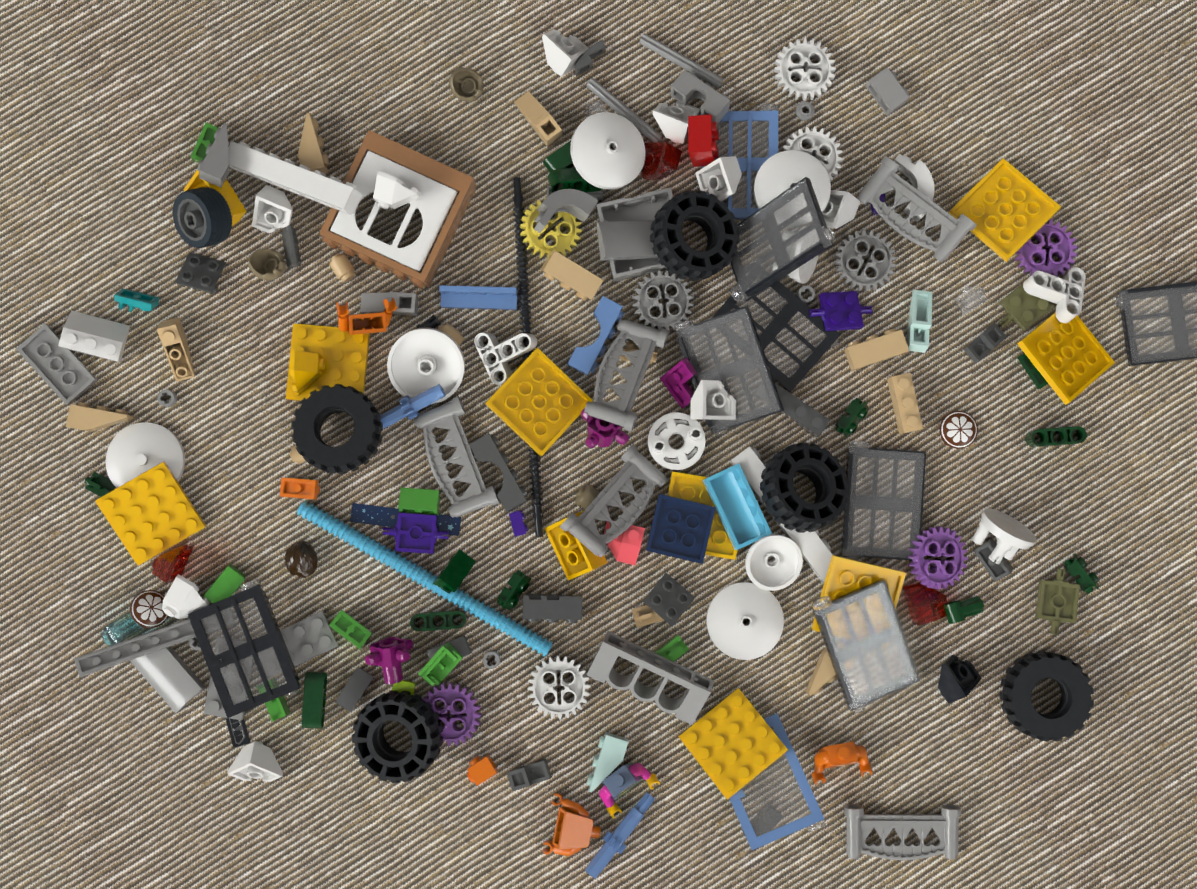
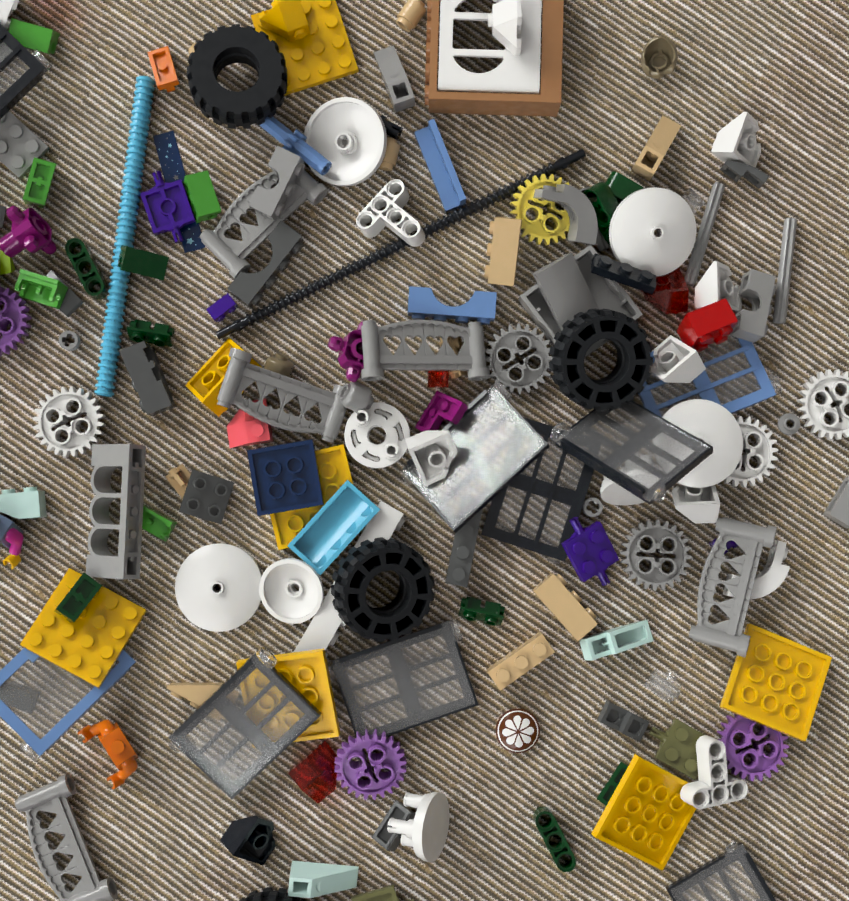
camera: 70 degrees right, 0 degrees up
dark brown hair [285,541,318,578] -> none
orange torso [336,298,397,335] -> none
yellow plate [485,347,593,456] -> none
dark green piece [943,596,984,624] -> none
none -> dark green hinge [55,573,102,622]
none -> light grey arch [248,145,305,220]
none -> light aqua slope [288,861,359,898]
none -> light grey head [339,381,374,413]
none -> clear red plate [427,370,449,388]
none -> black plate [591,253,656,294]

